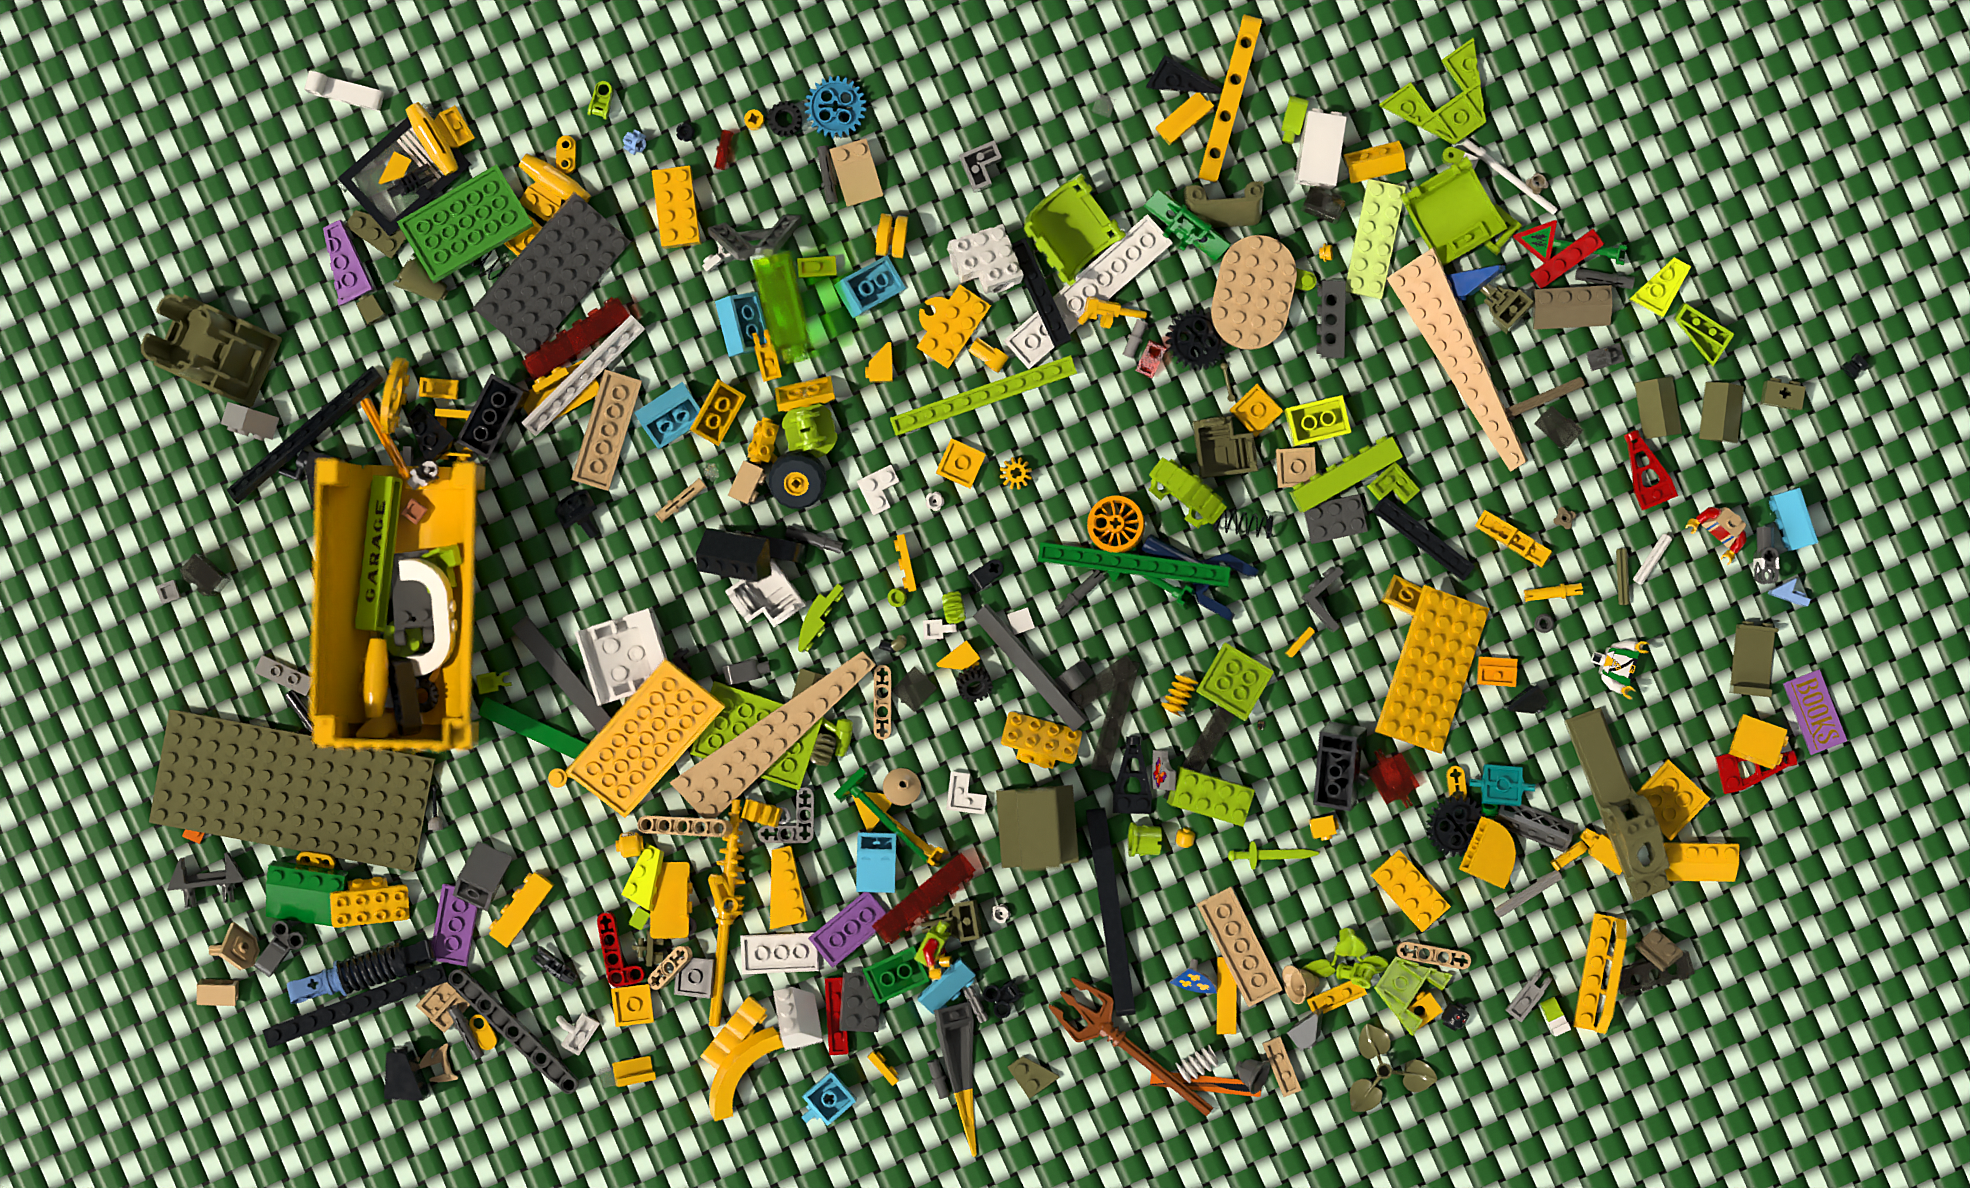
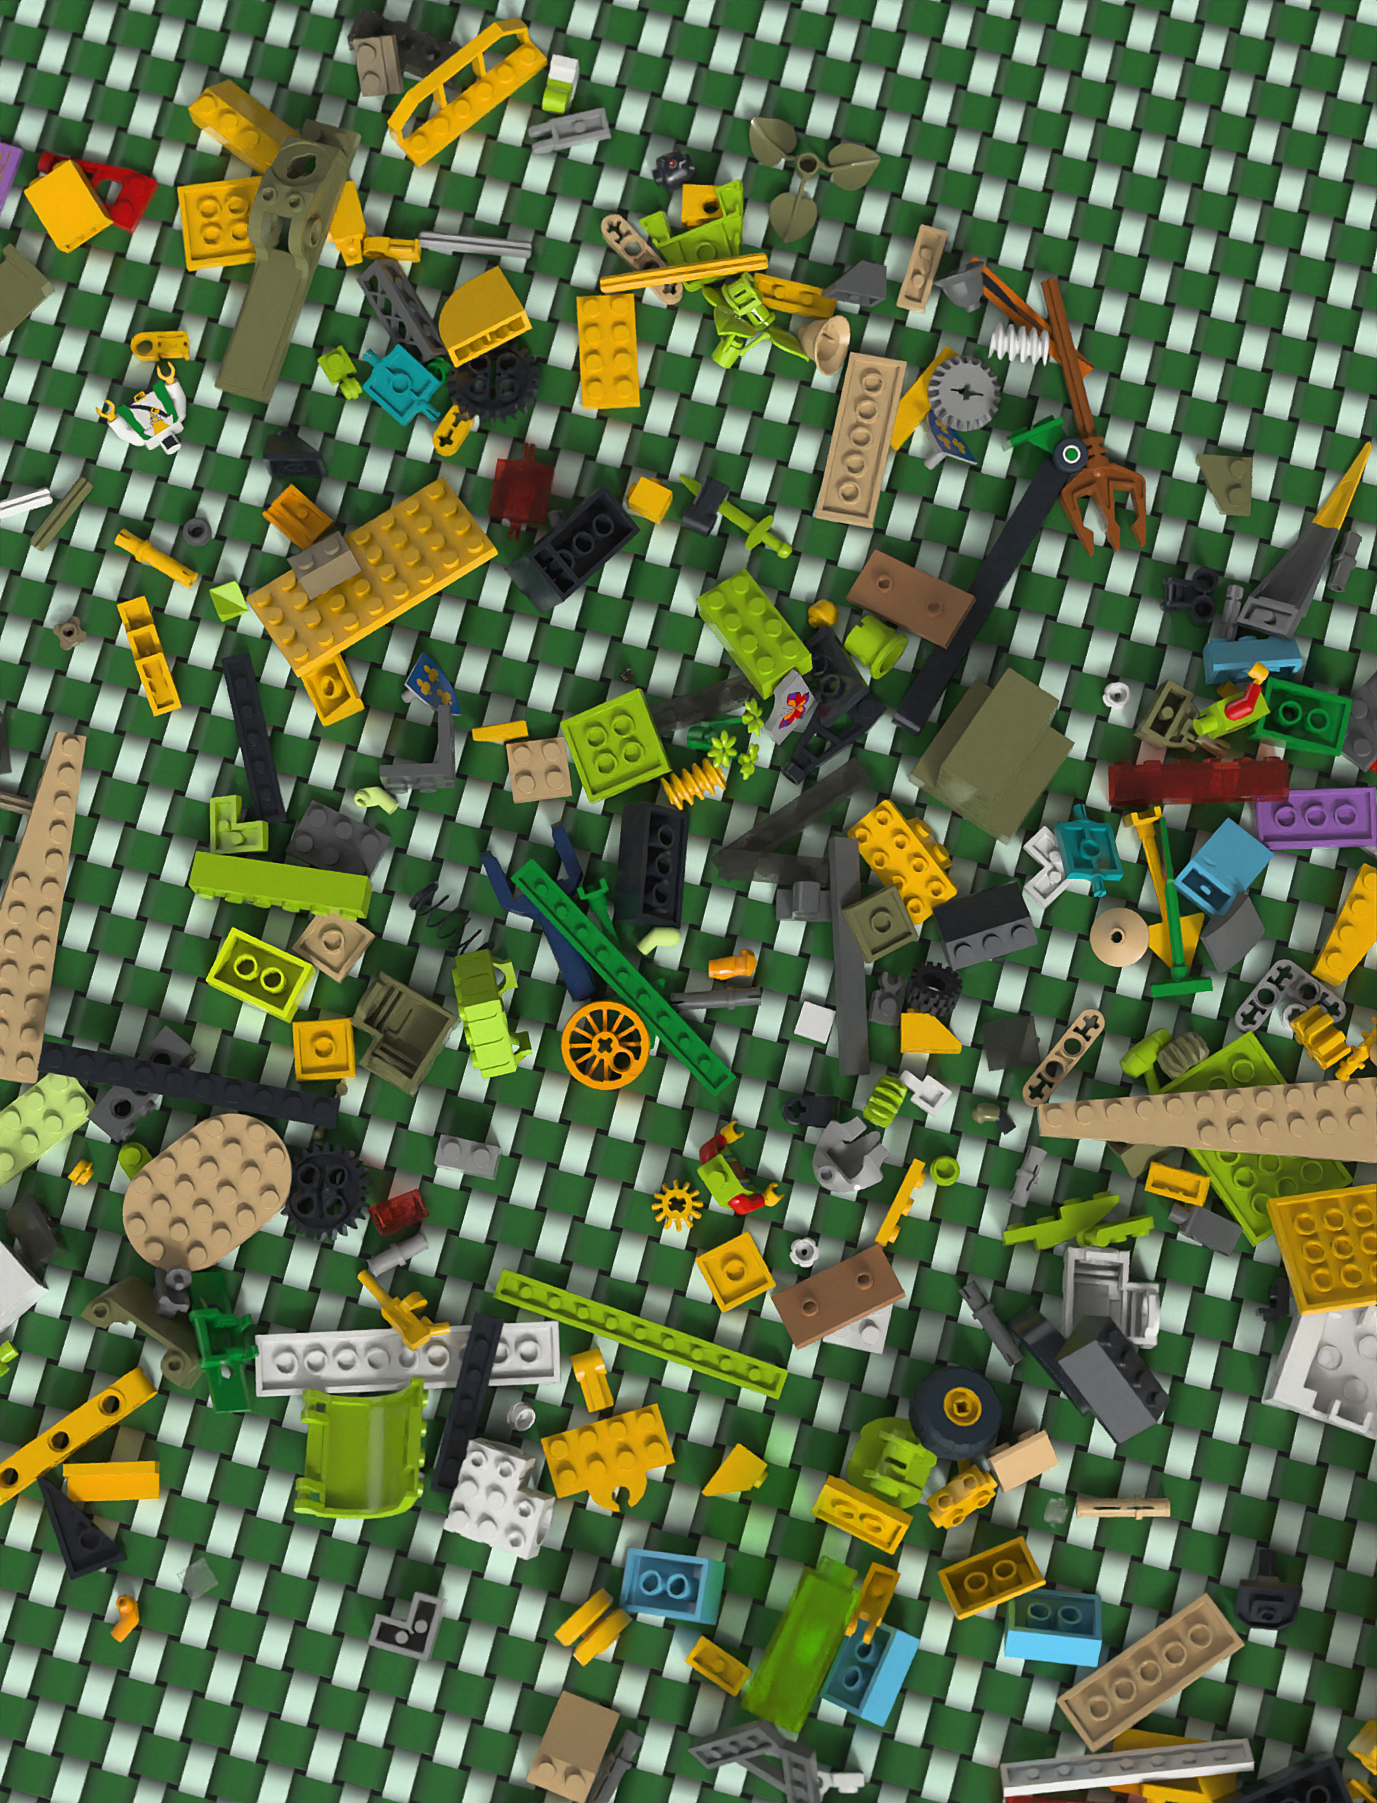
camera: 135 degrees left, 10 degrees down
none -> black plate [37,1041,341,1129]
none -> light orange arm [110,1595,139,1643]
none -> yellow piece [131,331,190,362]
none -> dark grey hips [153,1265,192,1320]
none -> lime slope [209,580,249,622]
none -> dark tan slope [287,531,361,600]
none -> lime plate [317,345,363,400]
none -> yellowish green arm [354,786,399,814]
none -> blue shield [401,651,462,716]
none -> light grey brick [434,1134,502,1180]
none -> tan plate [506,737,572,804]
none -> white plate [506,1402,535,1431]
none -> yellow axle [600,252,768,293]
none -> black slope [613,802,690,929]
none -> yellowish green arm [636,926,682,955]
none -> black piece [680,475,730,538]
none -> lime plant [687,698,764,780]
none -> torso [697,1121,784,1215]
none -> light orange arm [709,949,757,981]
none -> medium nougat plate [771,1243,906,1350]
none -> black wing [805,625,870,728]
none -> light grey piece [812,1116,890,1193]
none -> olive plate [841,884,919,963]
none -> medium nougat plate [846,549,976,649]
none -> dark grey plate [867,971,904,1028]
none -> light grey gear [928,356,1001,431]
none -> black slope [931,880,1038,971]
none -> green plate [1001,415,1088,475]
none -> light grey pin [1007,1145,1047,1208]
none -> teal plate [1053,804,1124,897]
none -> lime plate [1077,1215,1155,1247]
none -> yellow plate [1144,1161,1211,1206]
none -> dark grey slope [1200,893,1266,973]

